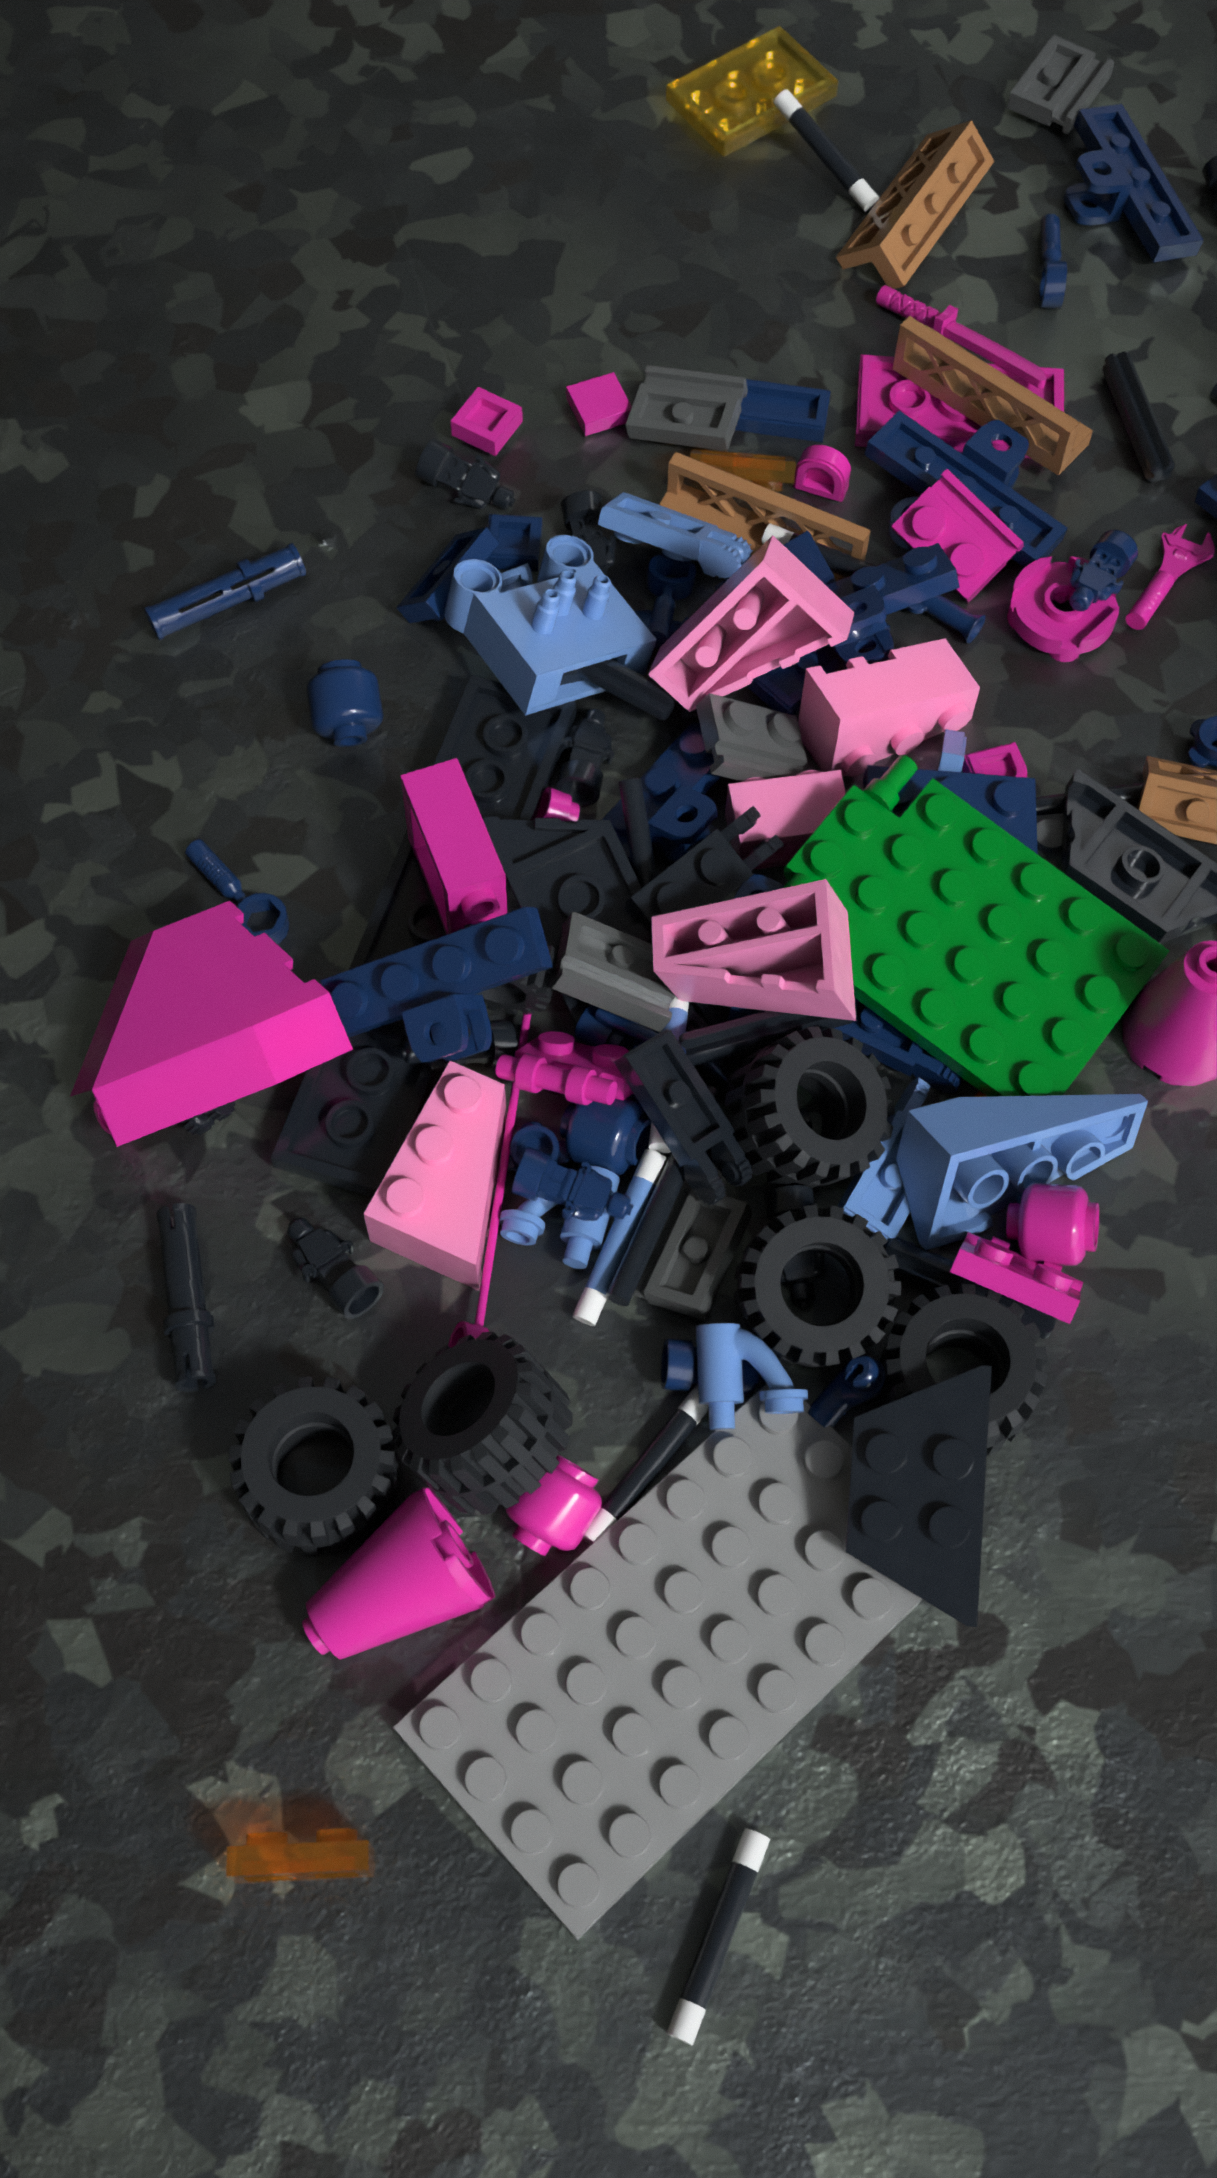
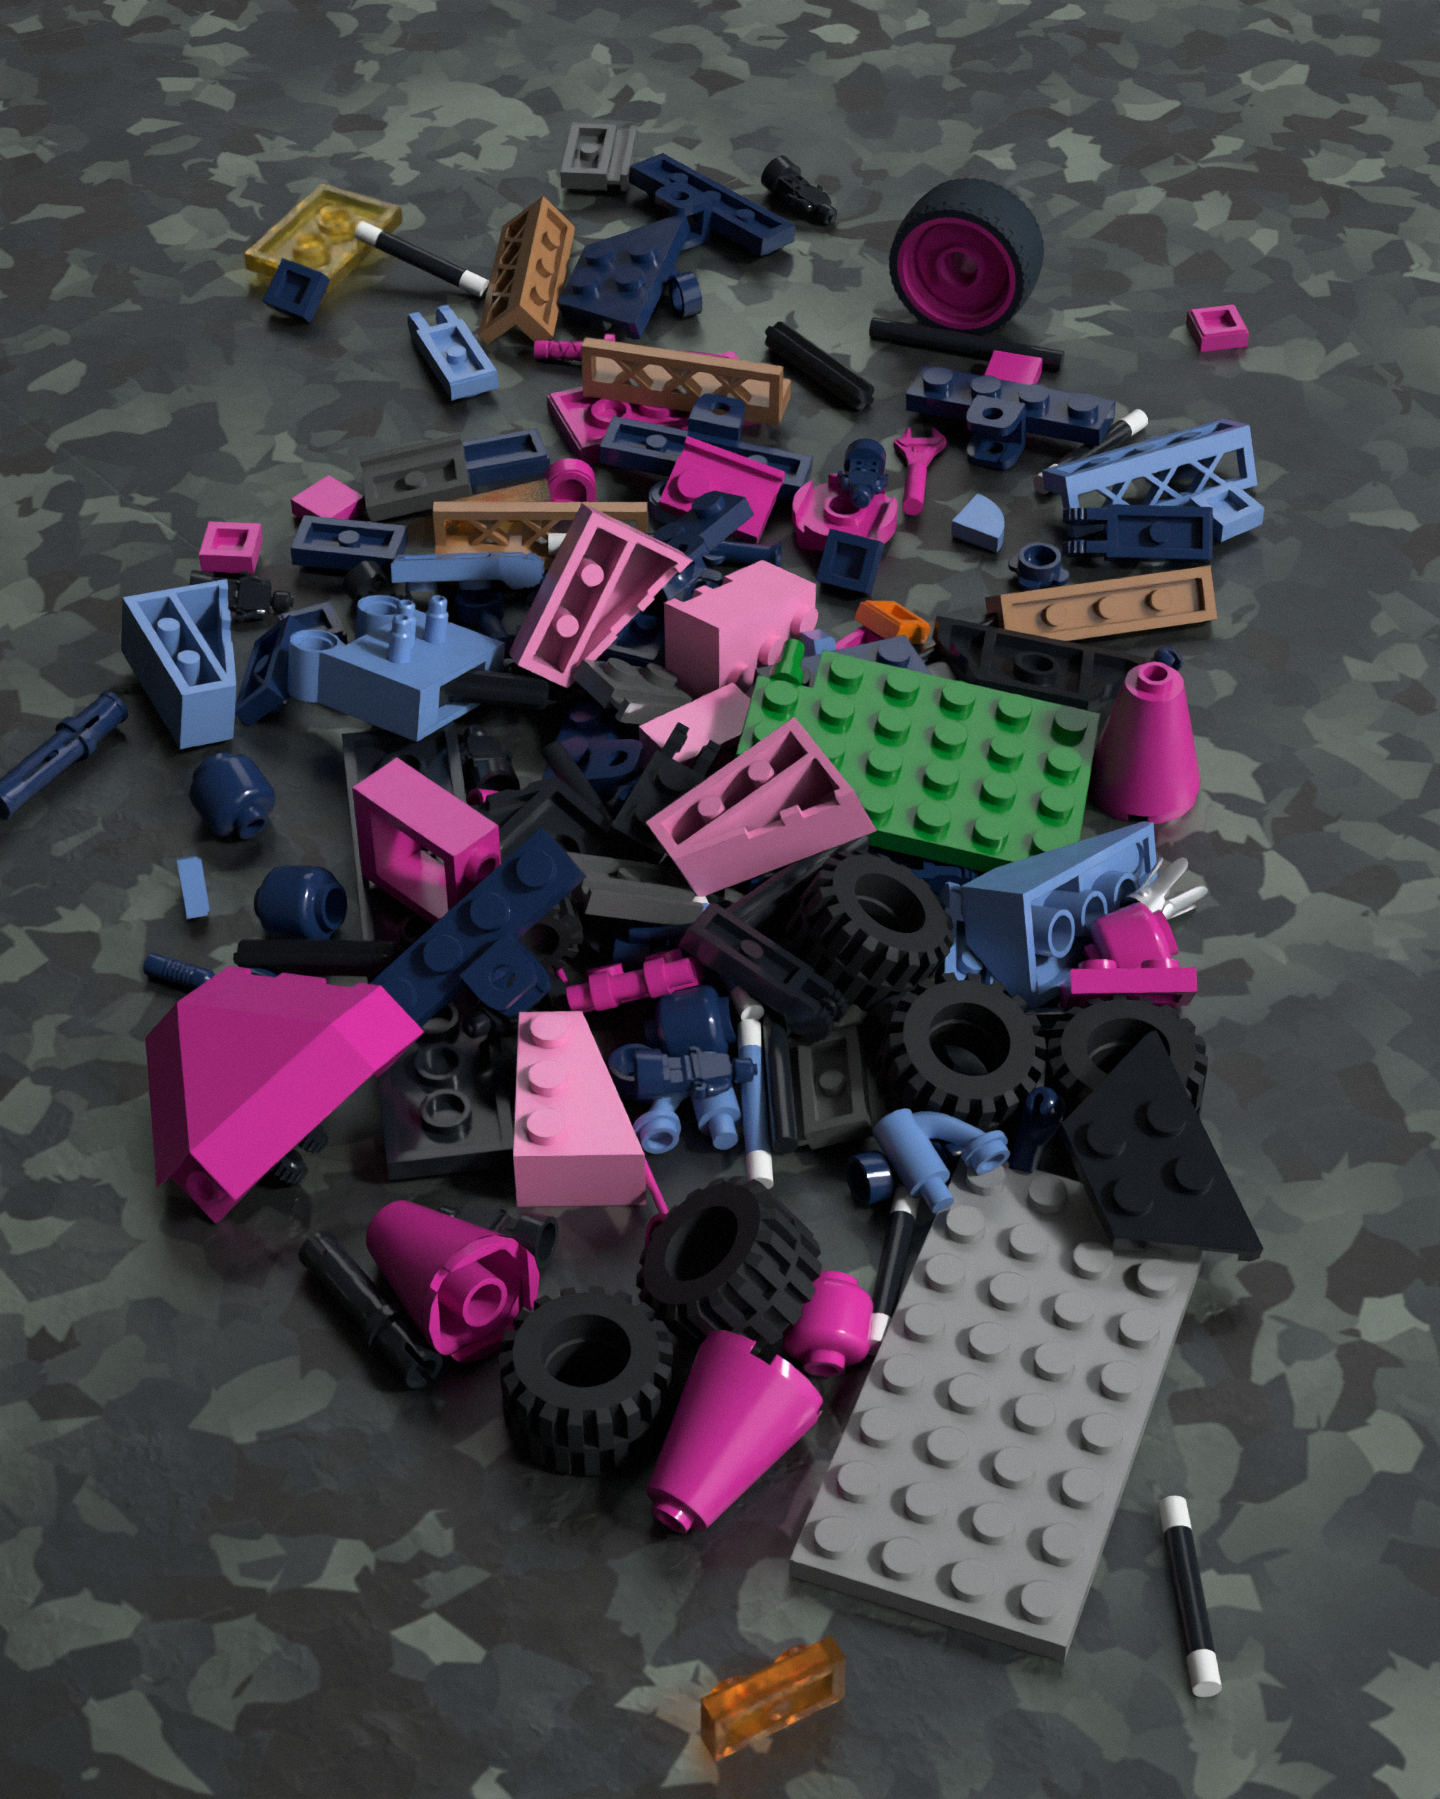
camera: 25 degrees left, 20 degrees down
none -> medium blue wedge [121,579,236,749]
none -> medium blue tile [176,855,210,919]
none -> black axle [233,939,402,977]
none -> dark blue head [254,865,348,940]
none -> dark blue plate [263,258,330,323]
none -> dark blue plate [290,515,408,575]
none -> dark pink cone [366,1200,540,1363]
none -> medium blue hinge [407,305,499,400]
none -> dark blue wing [558,214,690,340]
none -> dark blue plate [816,529,885,596]
none -> orange tile [854,600,932,644]
none -> medium blue tile [951,493,1005,553]
none -> flat silver piece [1120,857,1208,920]

